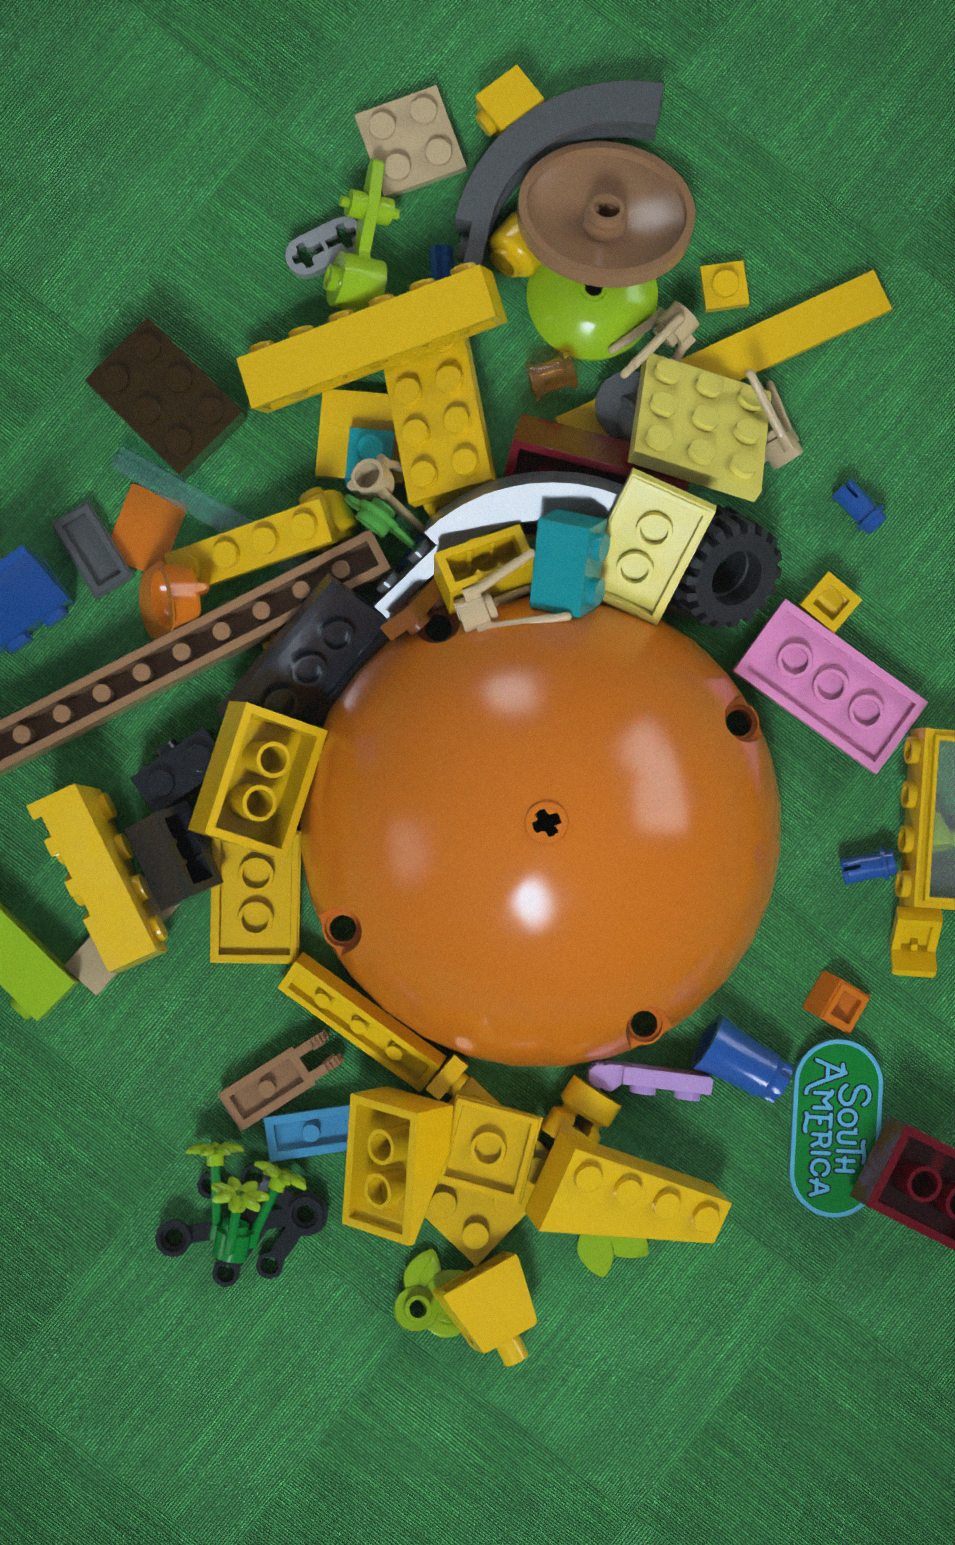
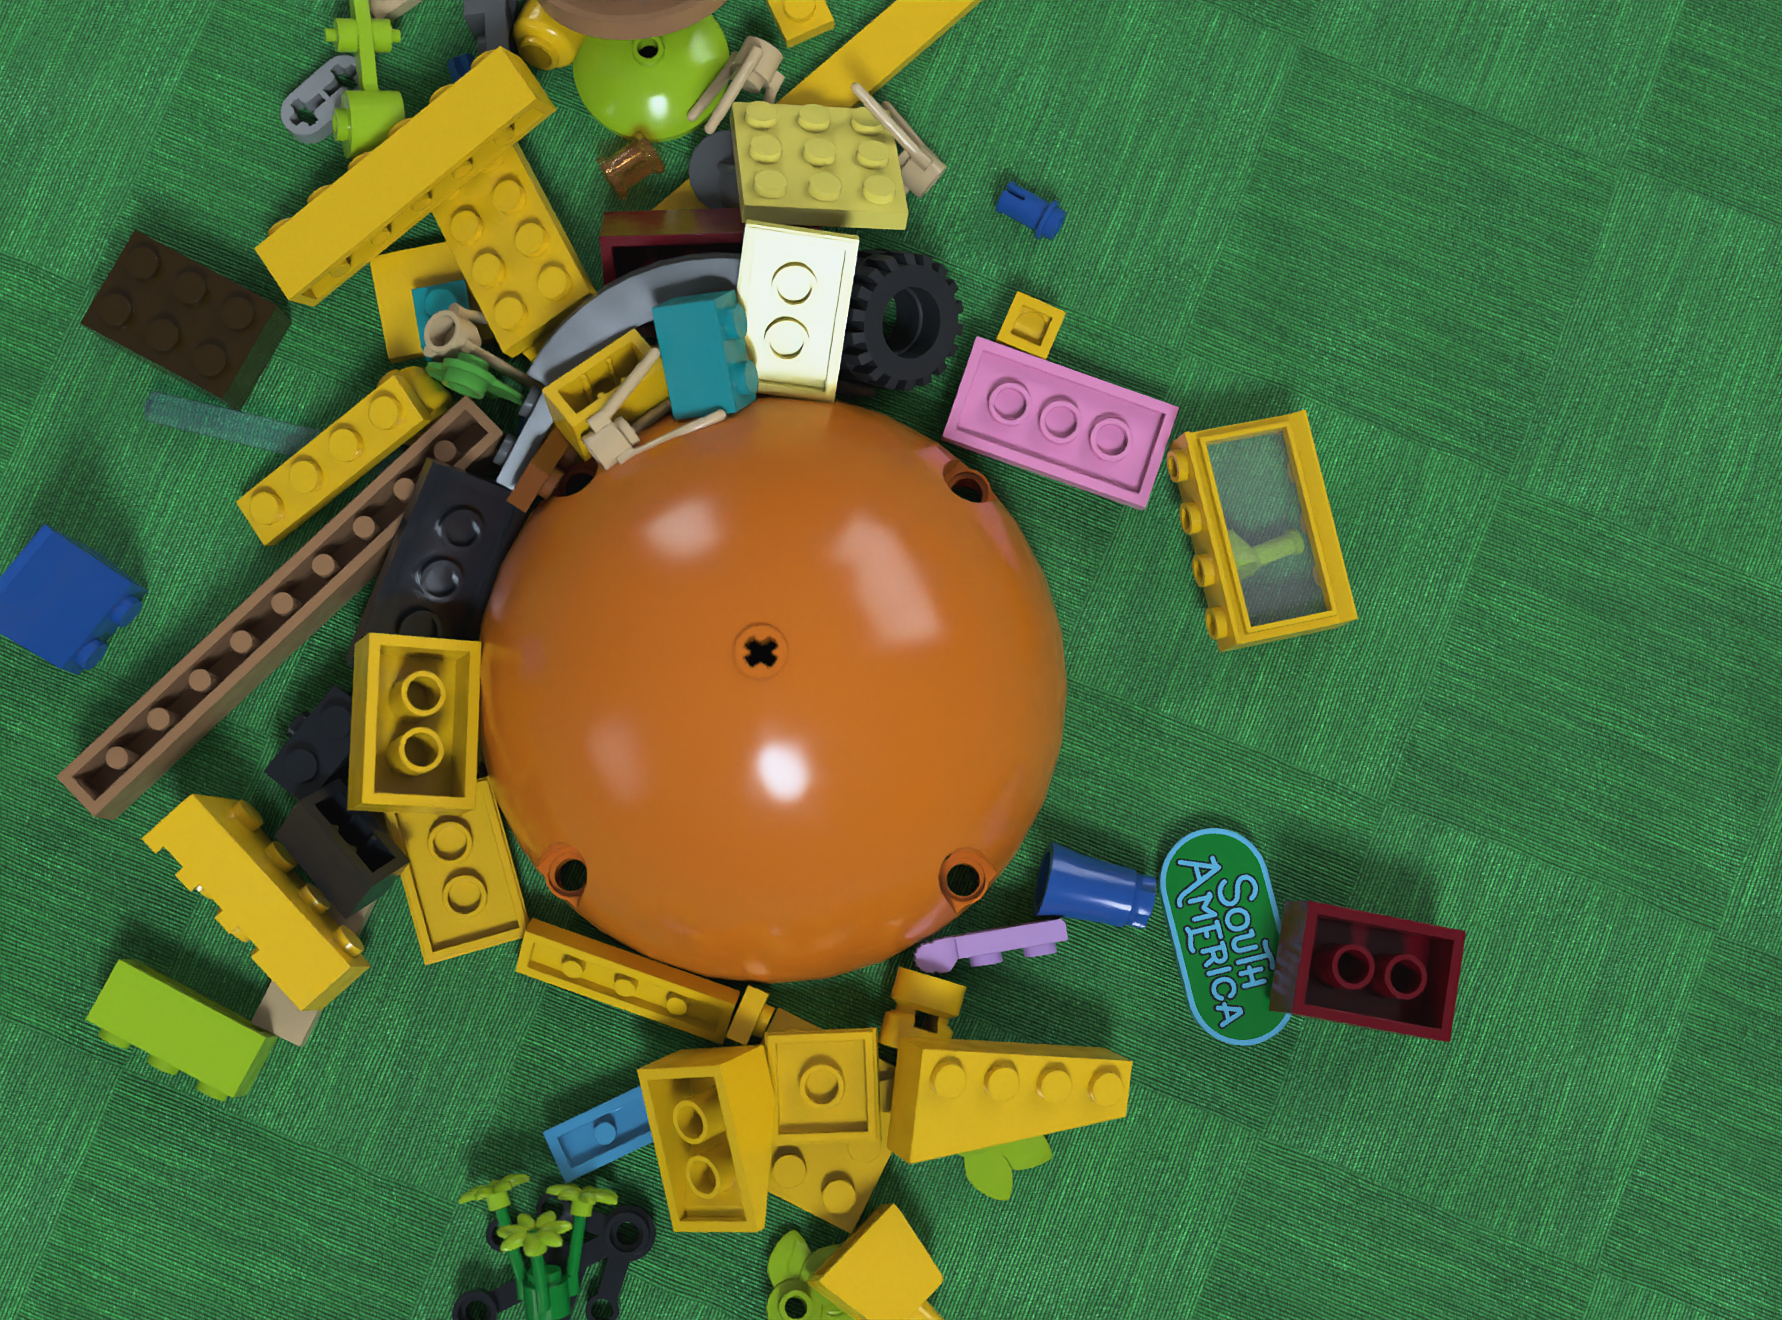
camera: 20 degrees left, 5 degrees down
dark grey tile [50,501,135,600] -> none
orange sticker [111,483,188,572] -> none
orange piece [139,560,210,640] -> none
medium nougat hinge [217,1029,345,1132] -> none
orange slope [803,971,871,1035] -> none
blue pin [839,846,897,886] -> none
yellow bracket [889,906,943,978] -> none

